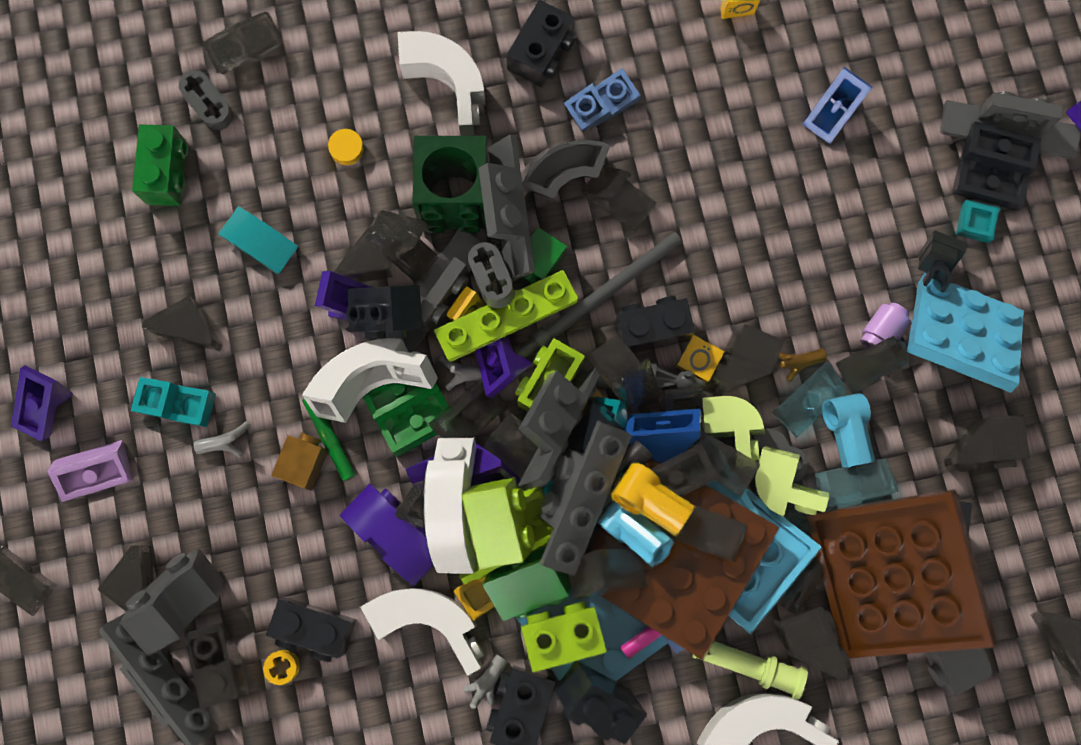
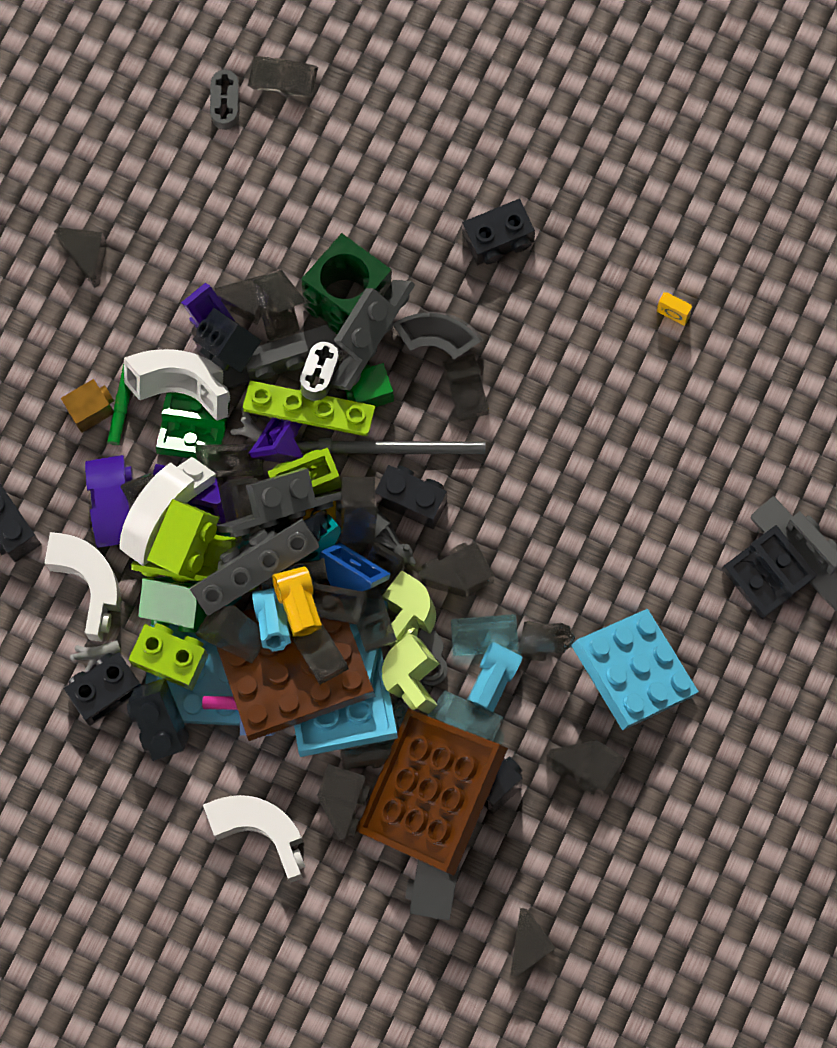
camera: 45 degrees right, 5 degrees down
teal slope [130,377,216,428] -> none
green brick [132,124,188,206] -> none
light grey bar [194,421,250,457] -> none
teal slope [218,206,298,275] -> none
yellow tile [328,129,364,165] -> none
white arch [398,31,485,136] -> none
yellow tile [447,287,485,322] -> none
yellow tile [453,576,495,621] -> none
medium blue slope [564,68,642,132] -> none
yellow tile [676,335,725,384] -> none
yellowish green pin [692,641,808,700] -> none
pearl gold bar [775,348,827,382] -> none
slope [803,67,873,144] -> none
lavender brick [860,303,912,357] -> none
pearl dark grey piece [918,230,967,293] -> none
teal tile [955,200,1000,243] -> none

